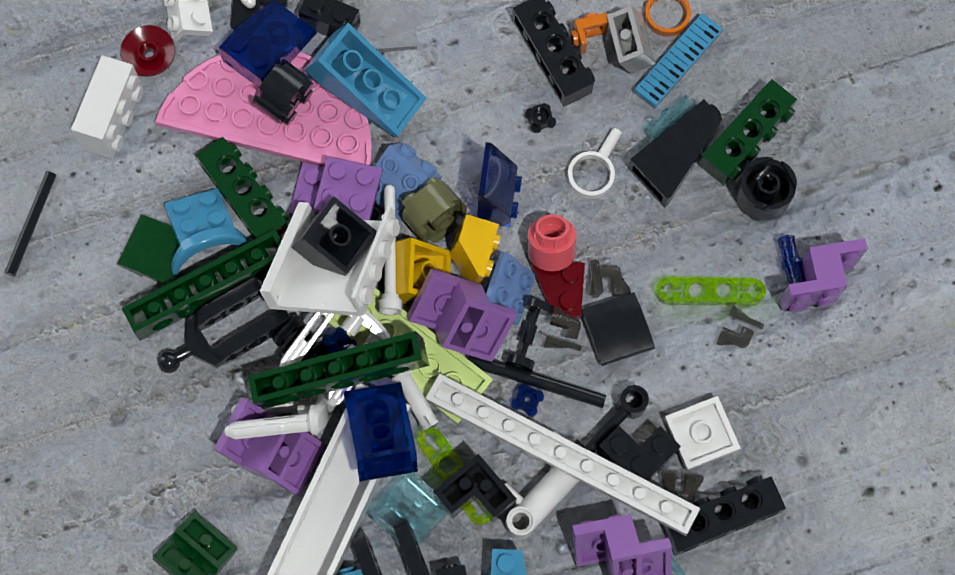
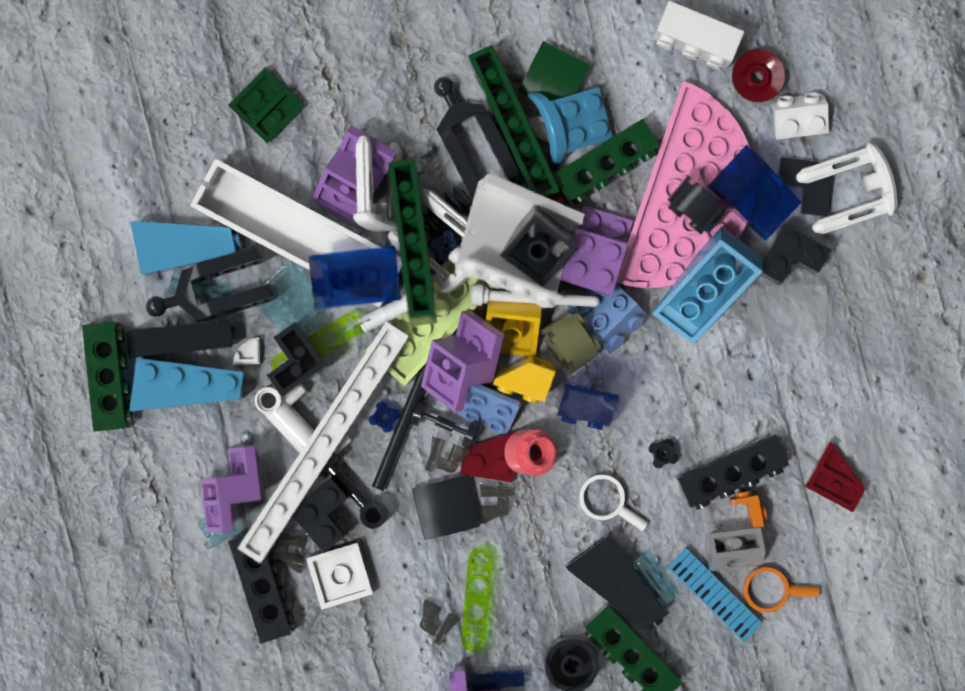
camera: 95 degrees right, 15 degrees up
none -> white tile [233,338,260,365]
none -> white tile [529,117,550,144]

